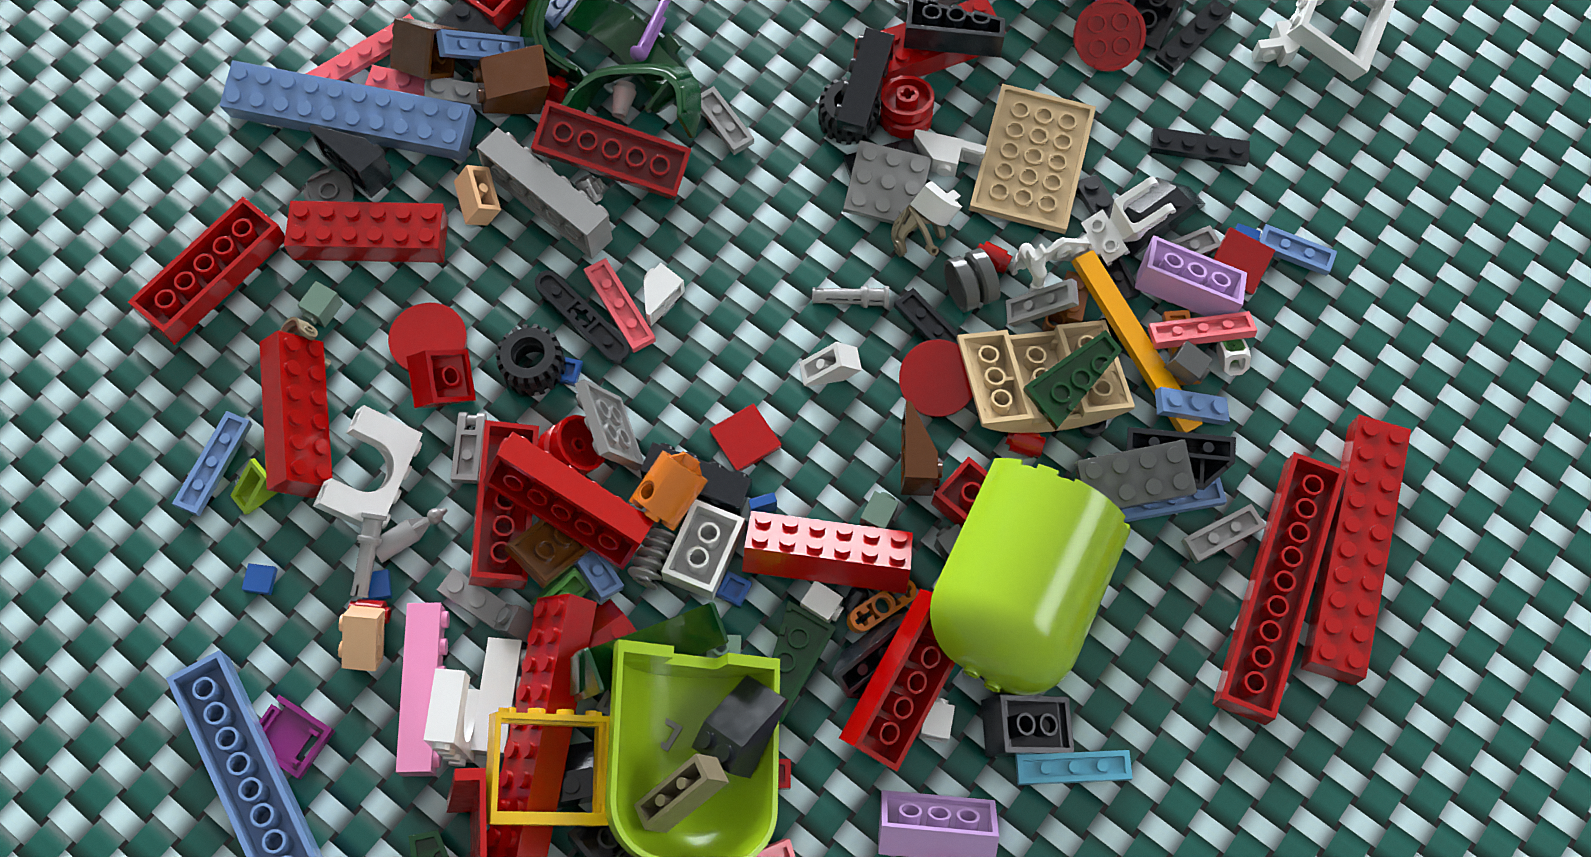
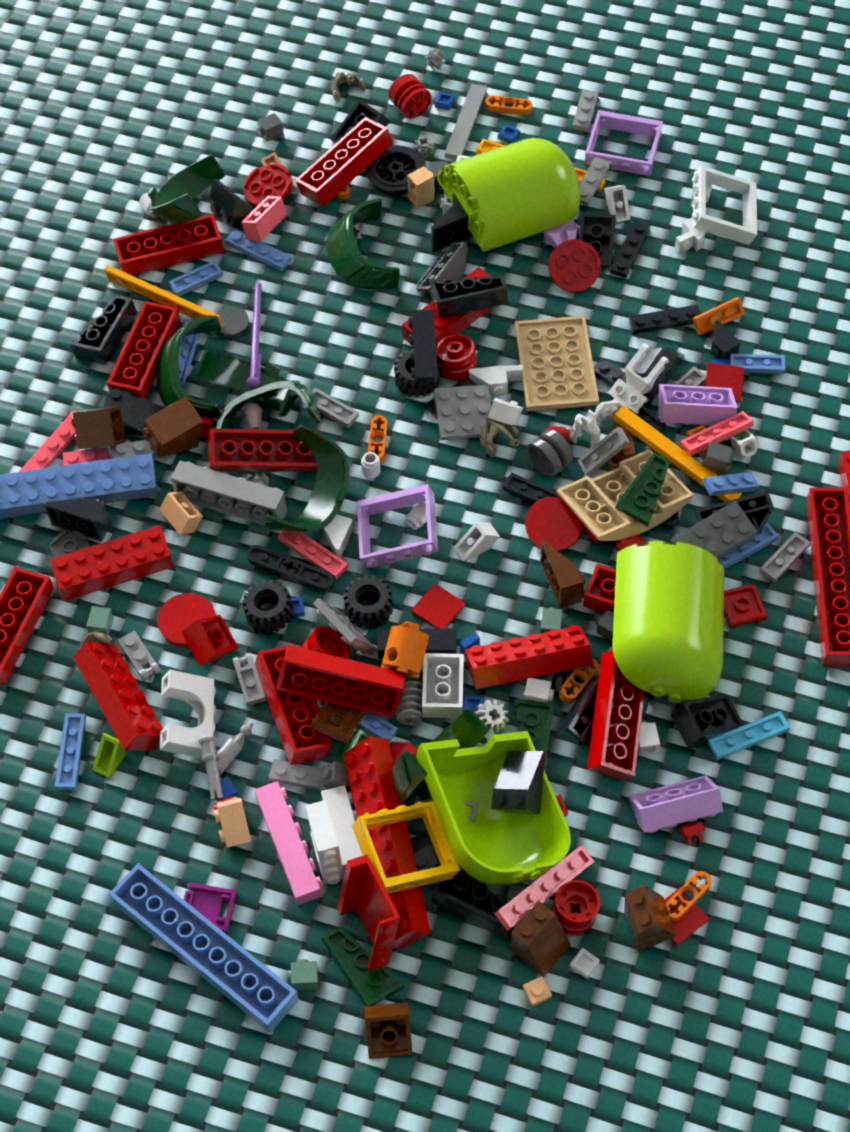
camera: 15 degrees left, 10 degrees down
blue tile [242,563,278,595] -> none
medium blue plate [436,29,525,60] -> none
dark tan brick [634,753,729,833] -> none
light grey pin [812,285,889,308] -> none
none -> light grey plate [118,630,161,681]
none -> dark green piece [259,424,350,532]
none -> black tyre [344,575,393,629]
none -> lavender window [357,484,438,568]
none -> white brick [361,452,380,478]
none -> orange beam [368,415,388,463]
none -> white brick [406,502,427,530]
none -> white gear [475,700,509,734]
none -> orange plate [692,297,745,335]
none -> black slope [711,320,741,360]
none -> red tile [724,584,767,628]

